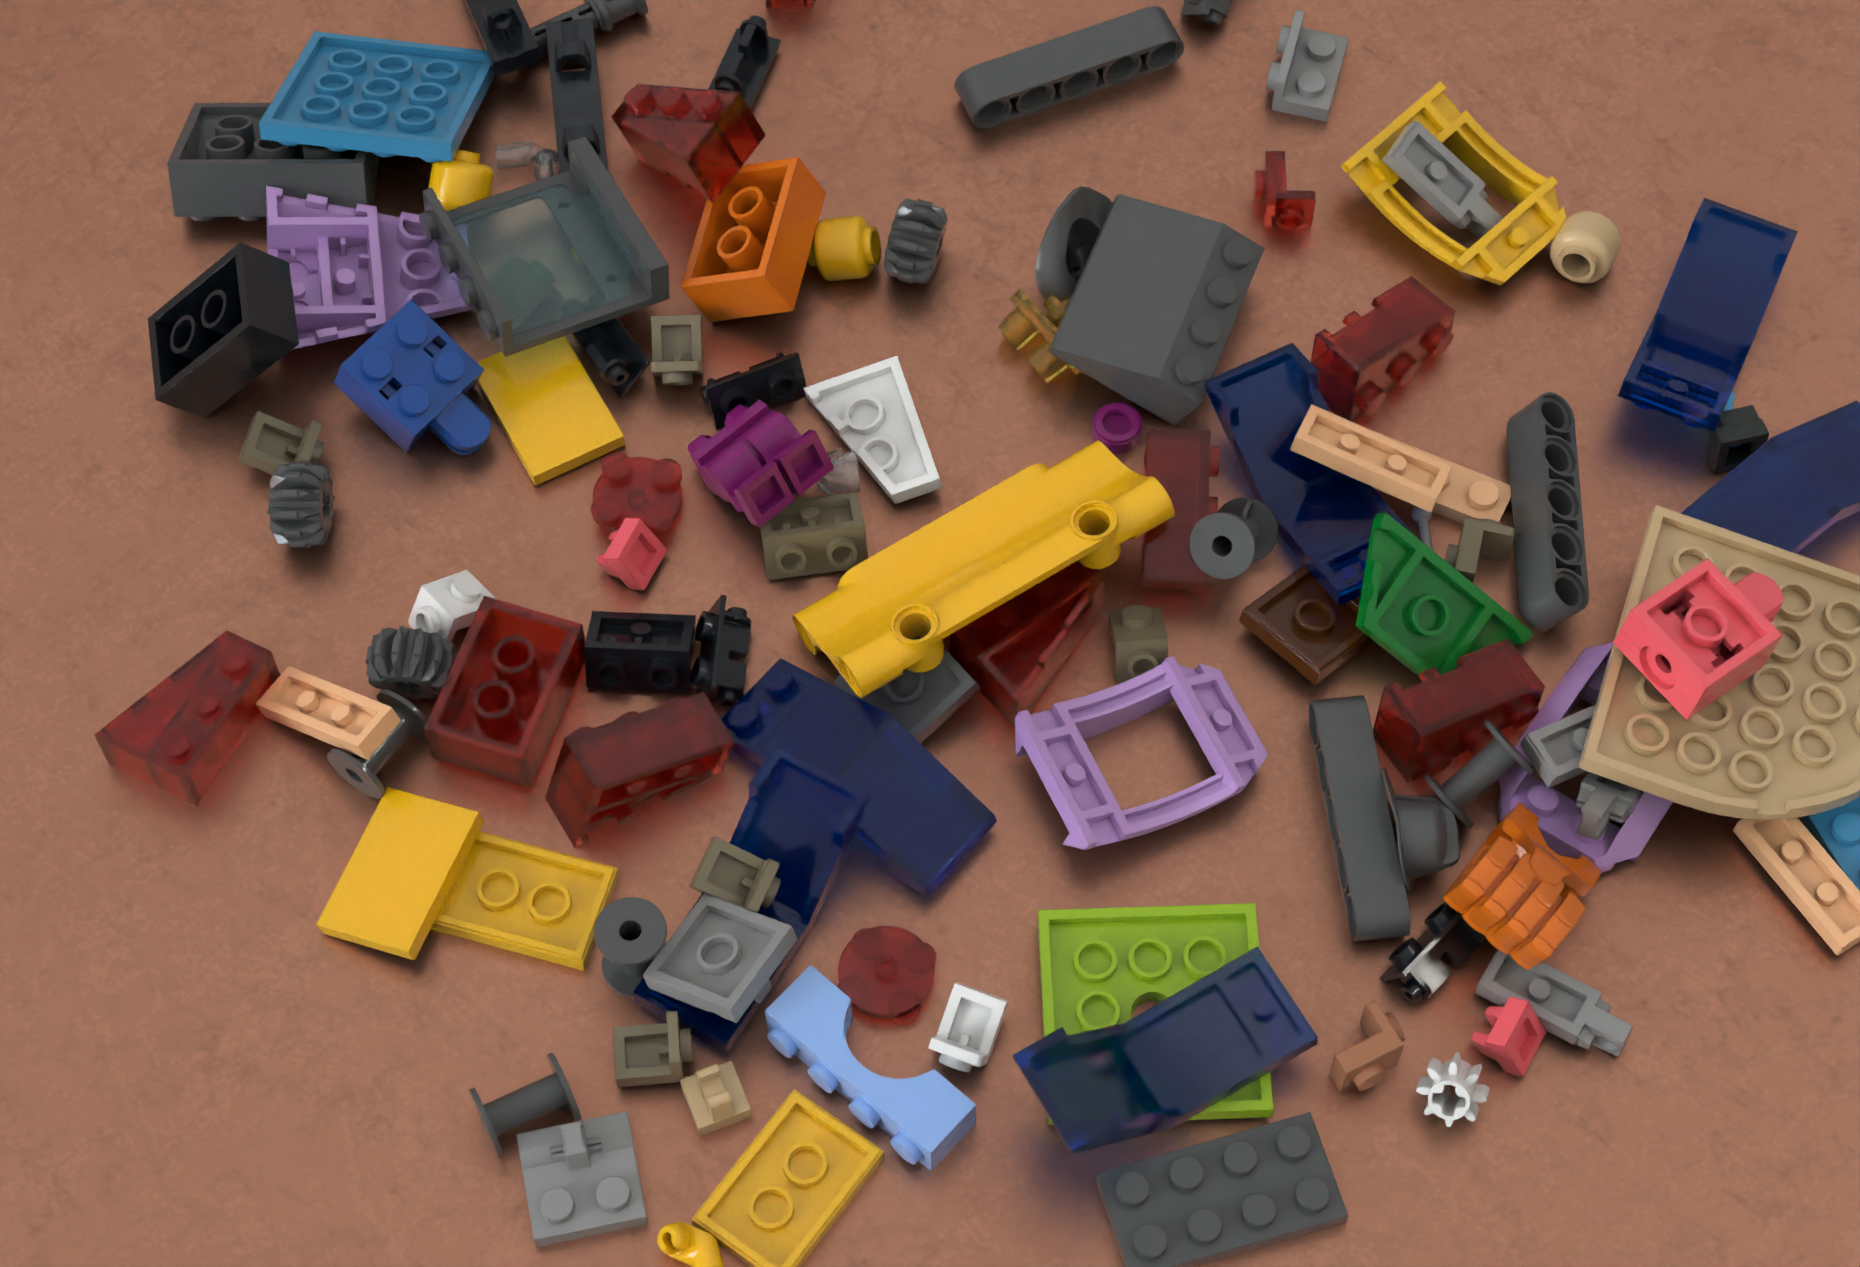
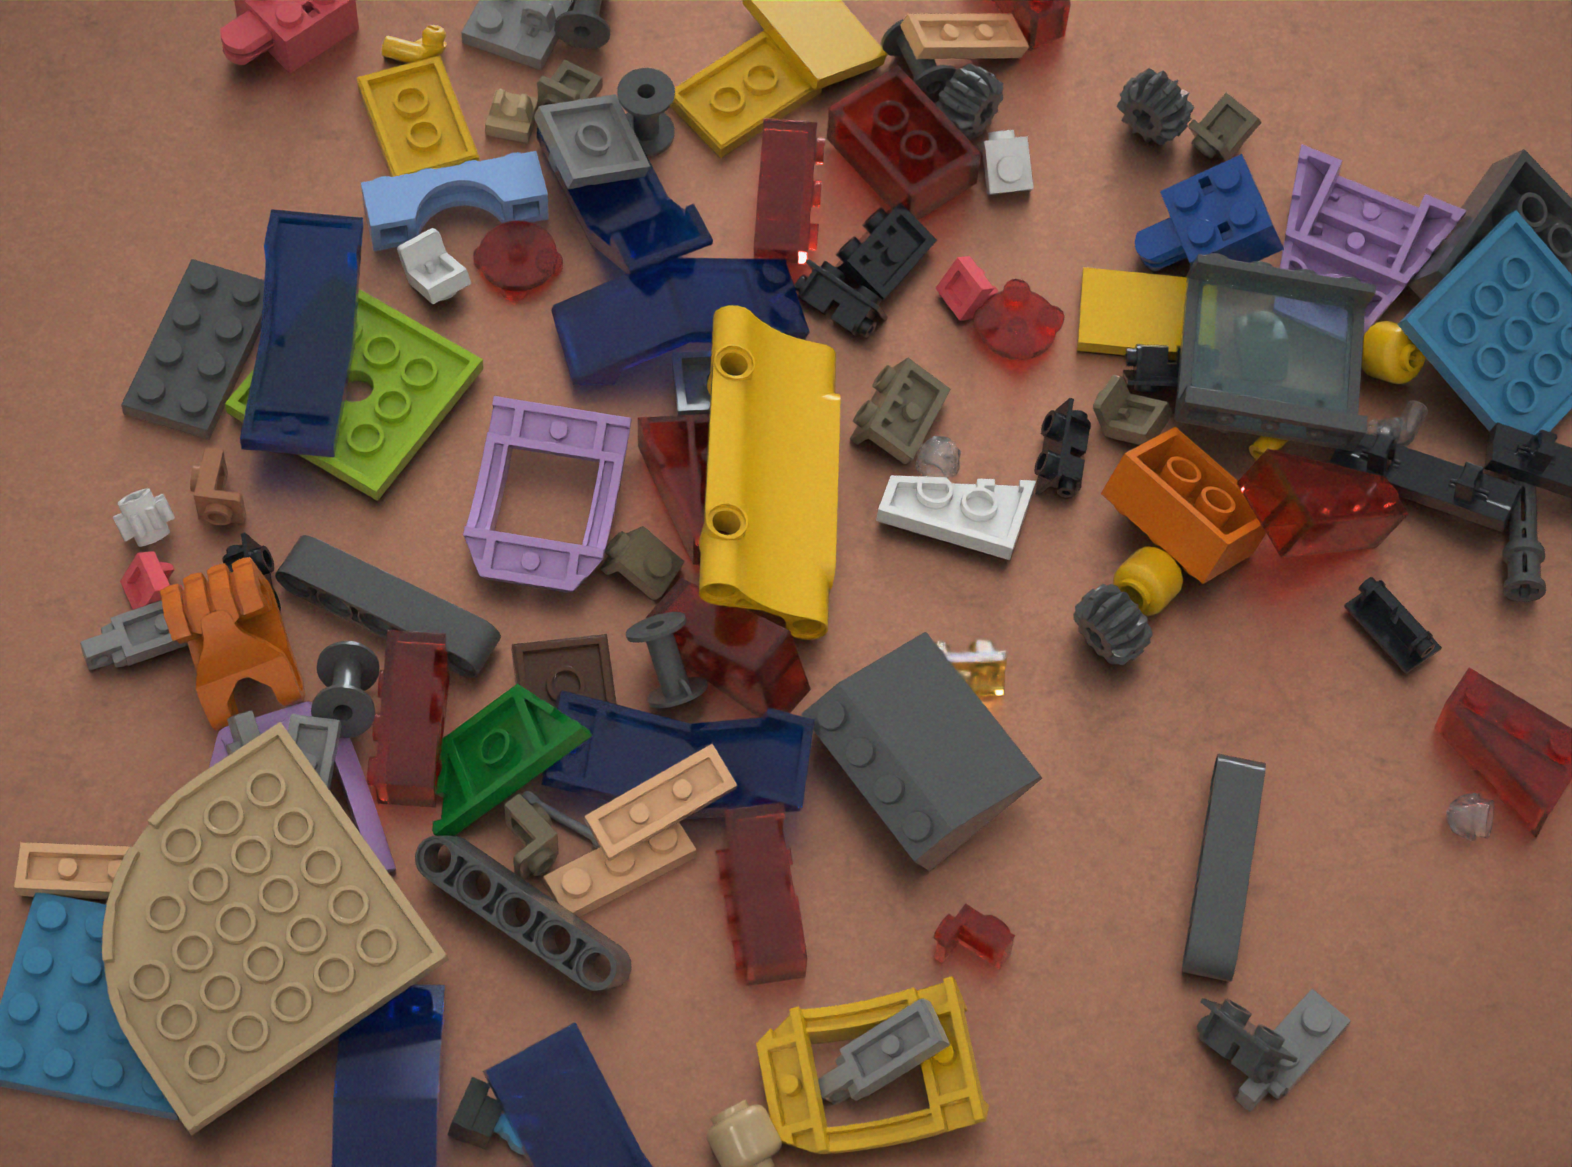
camera: 120 degrees right, 0 degrees up
black brick [148,242,299,418] -> none
magenta hips [688,400,834,528] -> none
dark tan bracket [689,836,781,913] -> none
dark grey hat [1035,186,1112,311] -> none
magenta tile [1092,402,1143,454] -> none
light grey bracket [1266,10,1349,122] -> none
dark grey piece [1382,767,1460,892] -> none
coral brick [1613,558,1784,720] -> none

